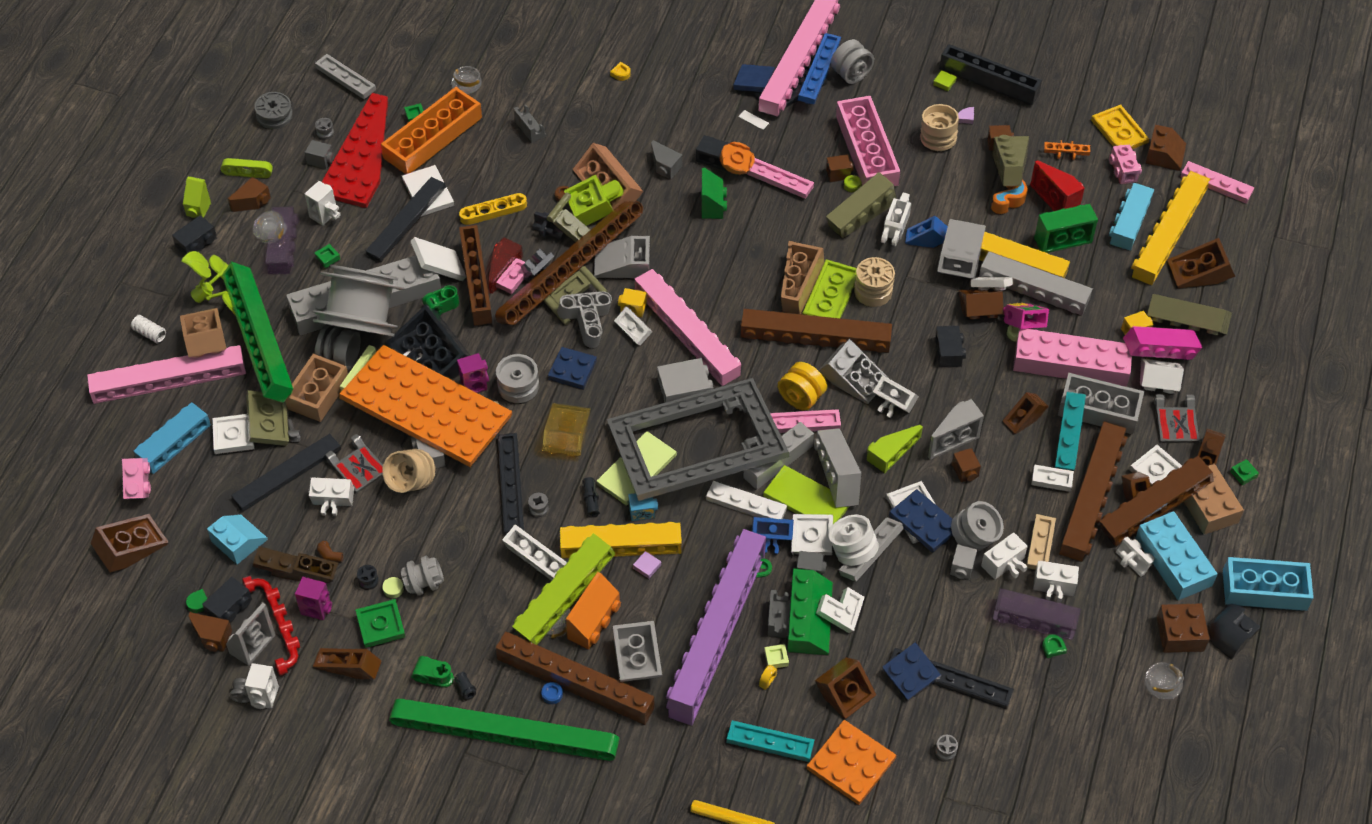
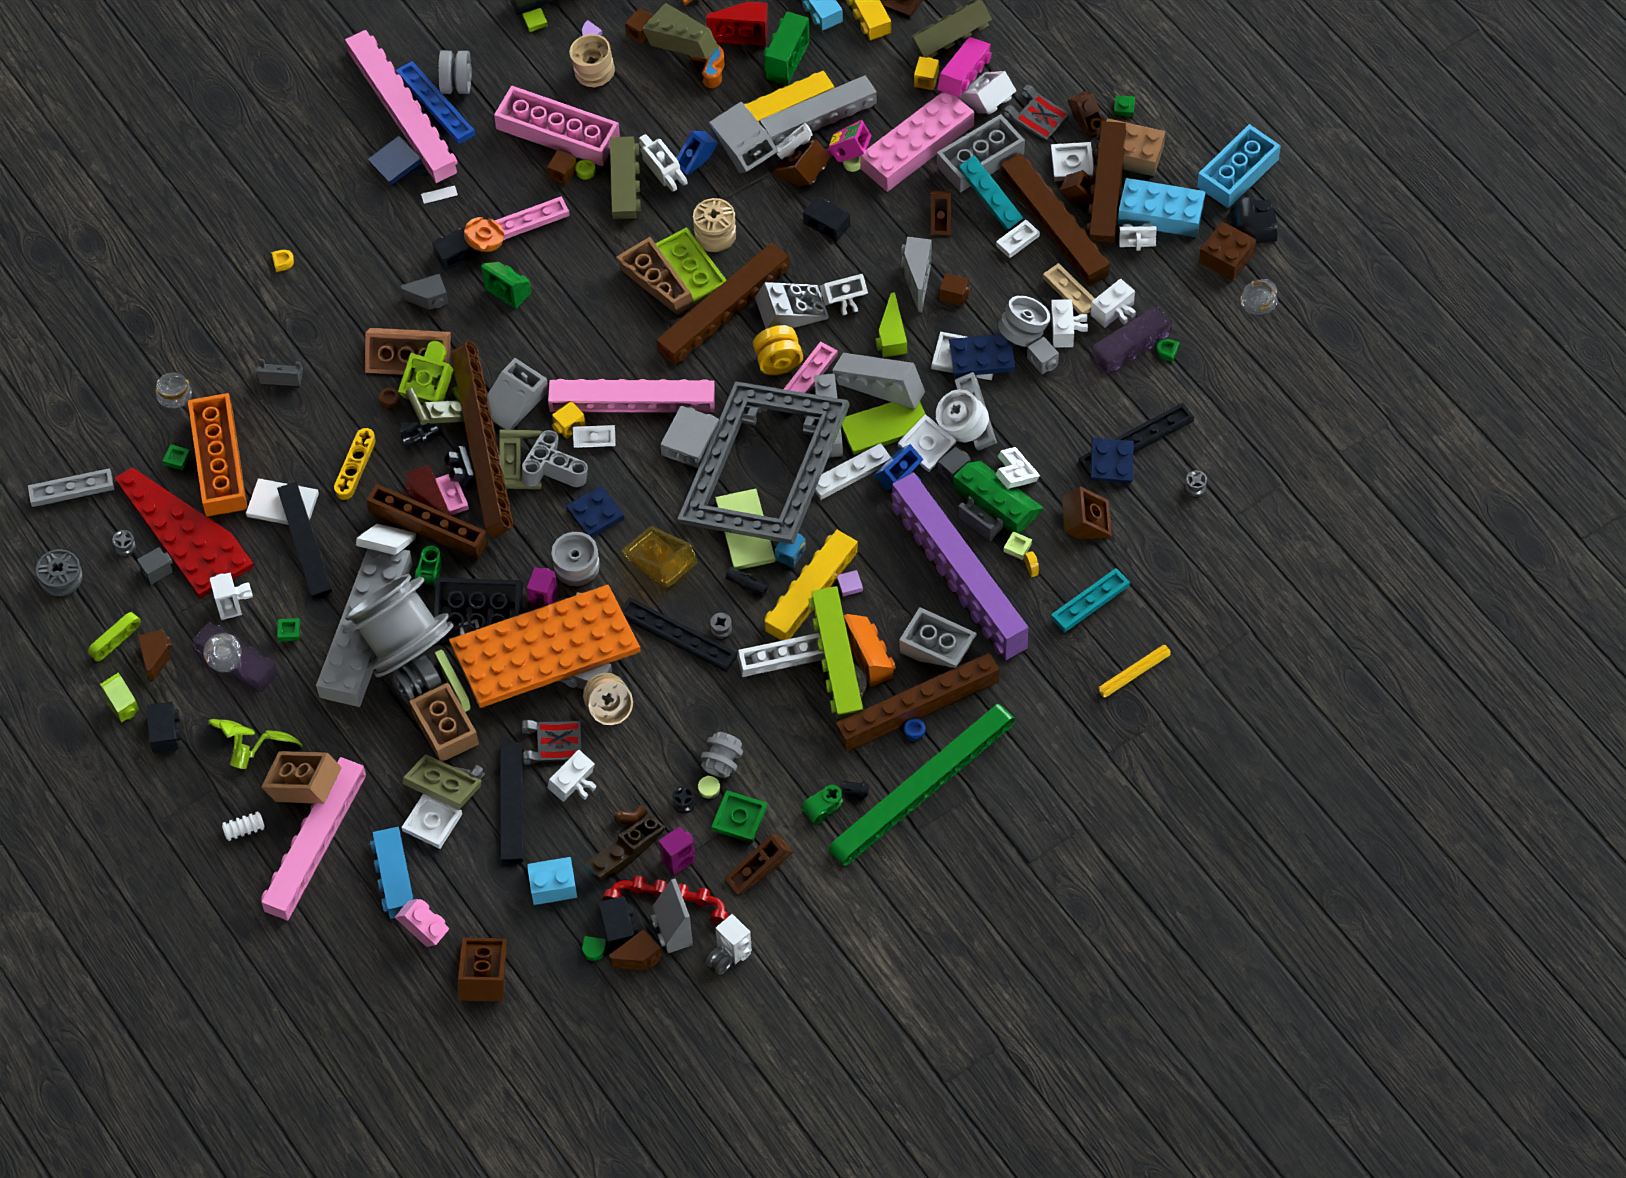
camera: 50 degrees left, 5 degrees up
green brick [222,261,293,403] -> none
orange plate [807,720,896,805] -> none

